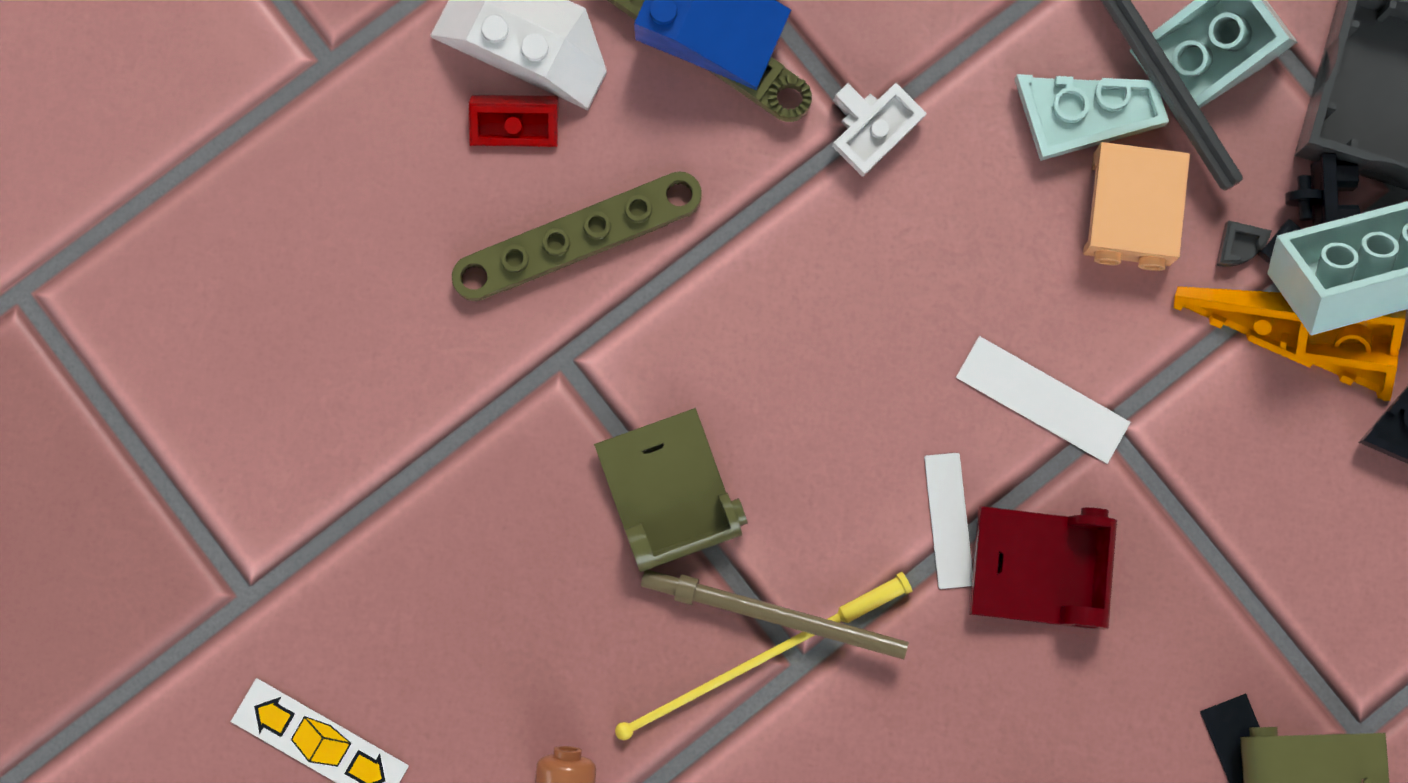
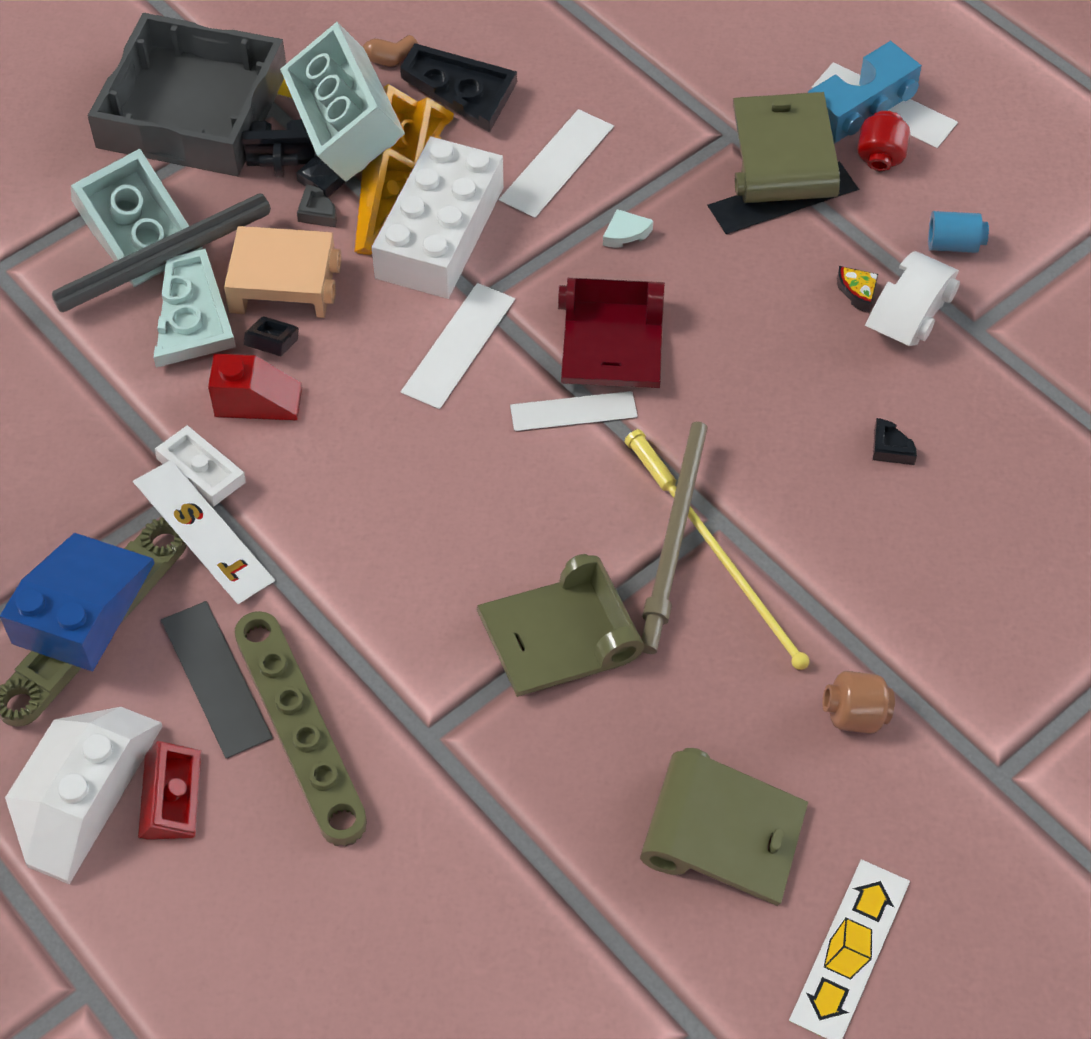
camera: 90 degrees left, 25 degrees down
none -> white sticker [132,460,275,604]
none -> dark grey sticker [161,601,272,759]
none -> red slope [208,354,302,421]
none -> black tile [244,316,299,357]
none -> white brick [372,136,504,299]
none -> white sticker [498,109,614,218]
none -> light aqua tile [603,209,653,248]
none -> olive door [640,748,808,906]

